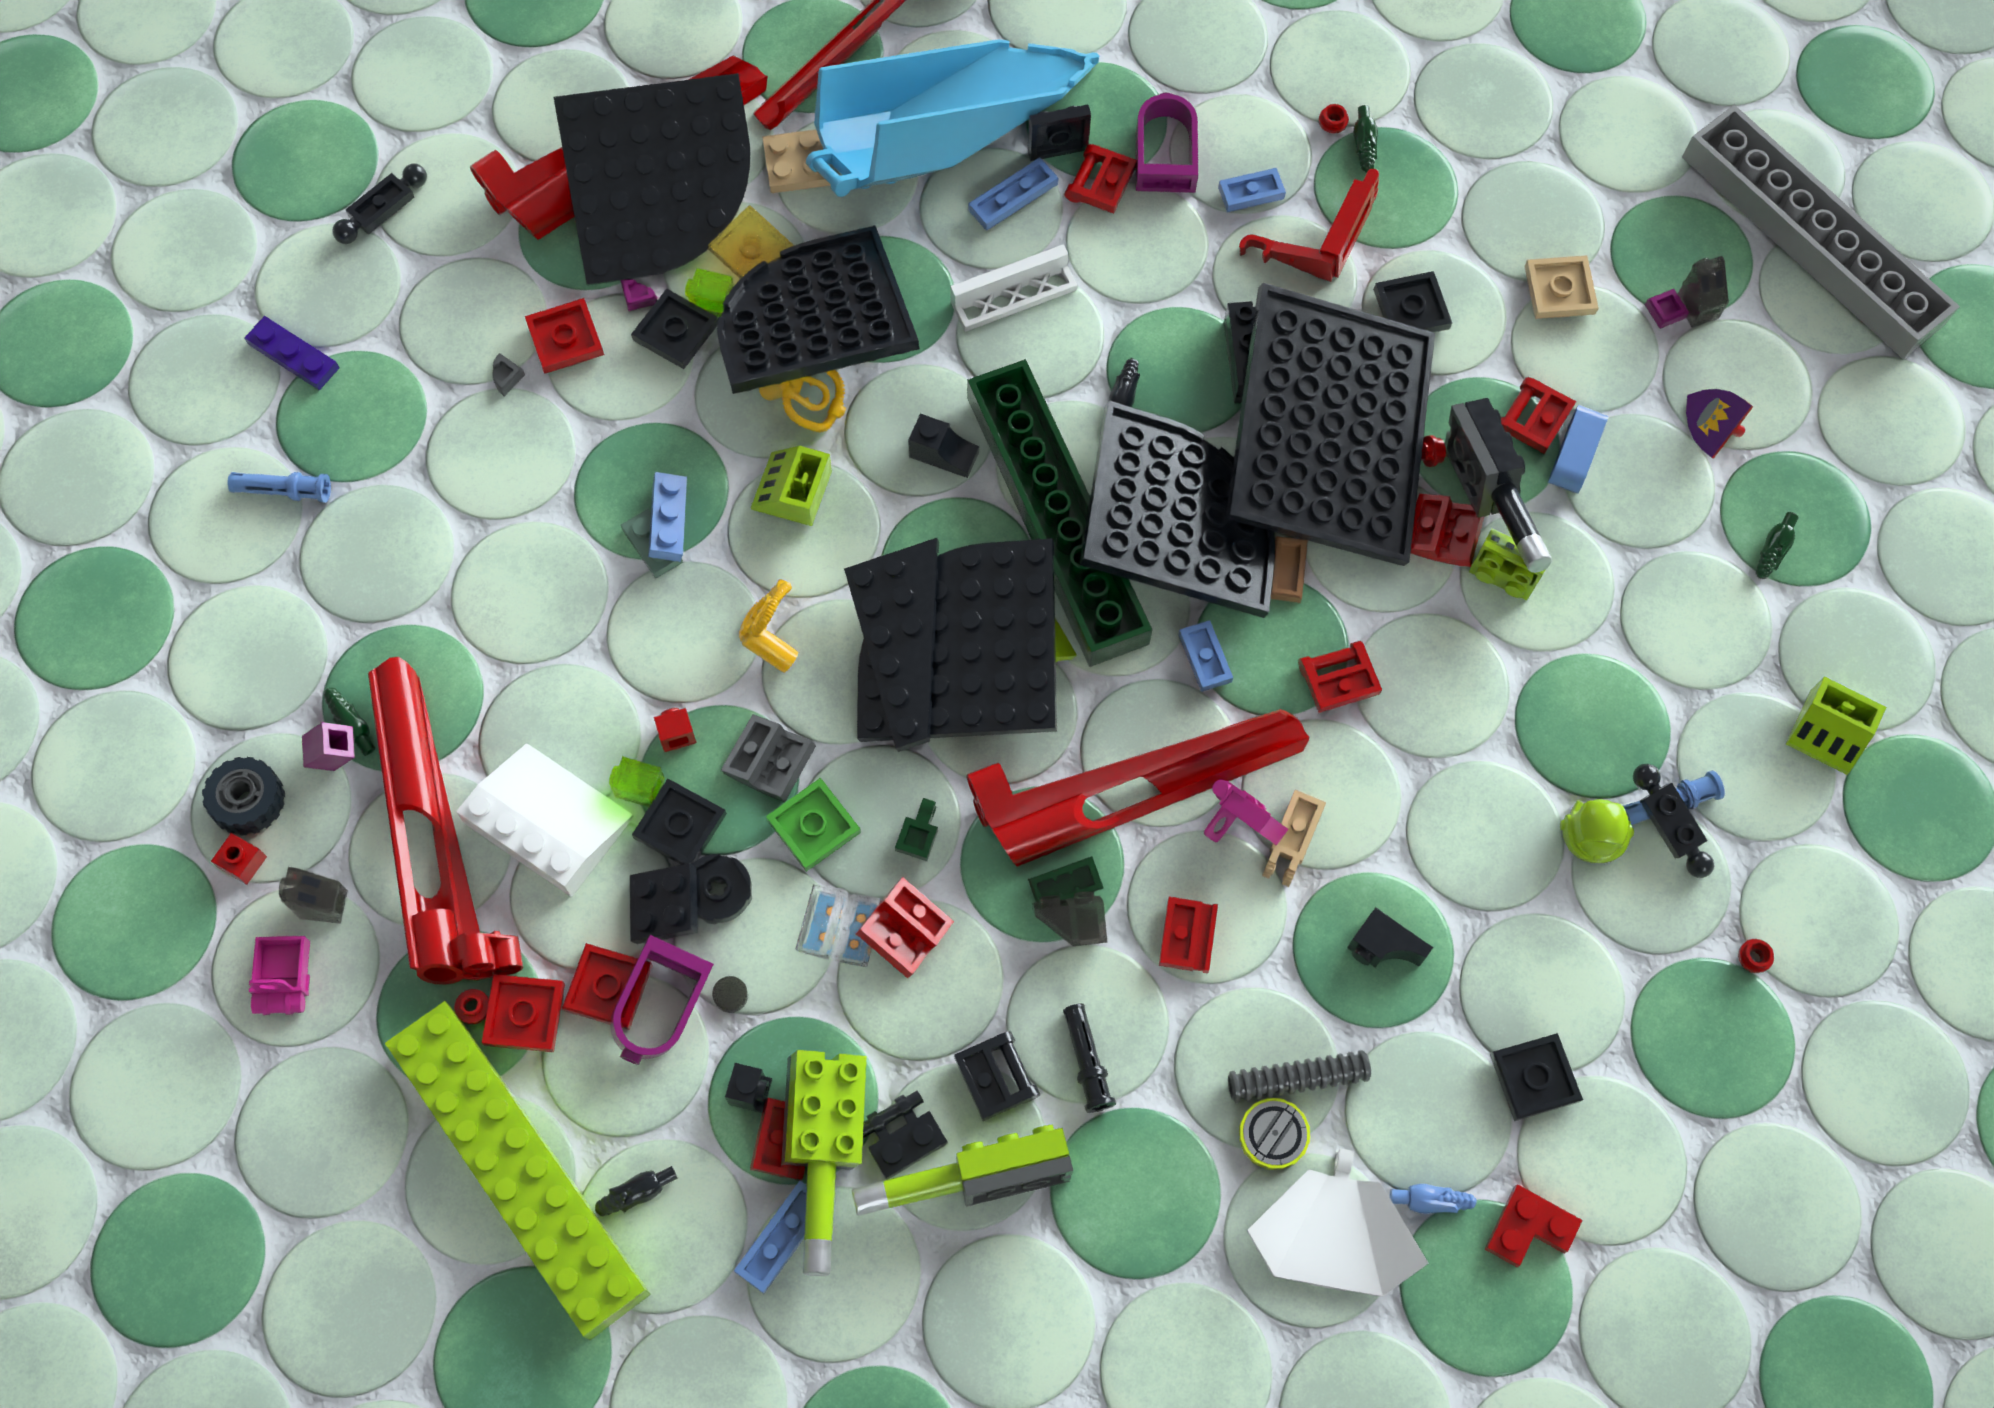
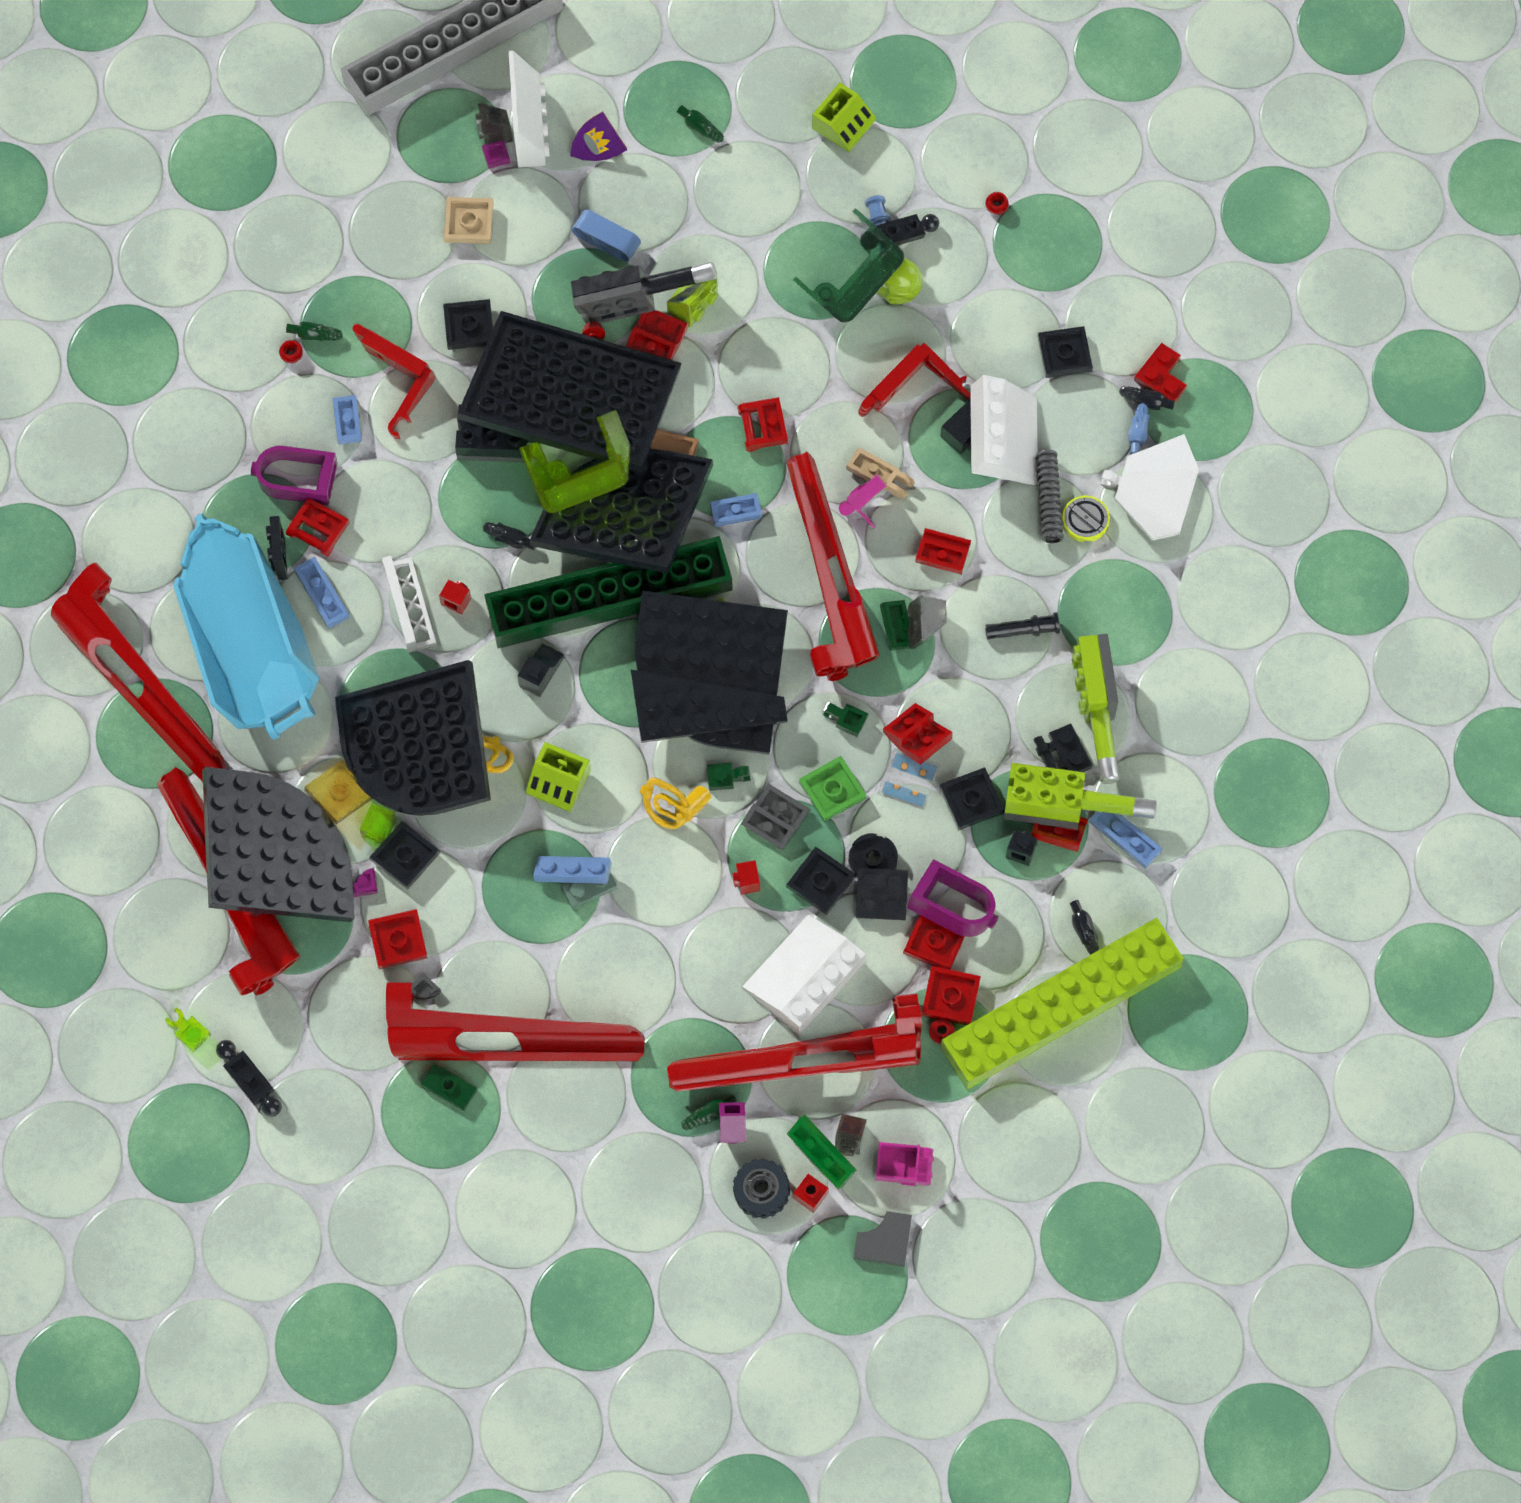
camera: 80 degrees left, 0 degrees up
medium blue pin [228,472,331,503] -> none
dark purple plate [244,315,340,391] -> none
clear neon green brick [609,756,665,807] -> none
clear smoke tile [712,976,748,1013] -> none
tan plate [762,129,830,193] -> none
black plate [954,1031,1041,1121] -> none
red plate [1501,377,1577,454] -> none
none -> clear neon green plate [165,1008,211,1053]
none -> red panel [386,982,645,1062]
none -> dark green plate [421,1063,478,1111]
none -> red plate [439,579,471,615]
none -> white slope [509,51,550,168]
none -> clear neon green windscreen [519,410,630,513]
none -> dark green plate [707,762,751,791]
none -> green plate [787,1115,857,1189]
none -> clear green windscreen [792,208,904,323]
none -> dark grey tile [854,1211,912,1267]
none -> red hinge [858,343,971,417]
none -> black plate [939,767,1004,831]
none -> white slope [971,375,1038,485]
none -> black piece [1119,386,1175,410]

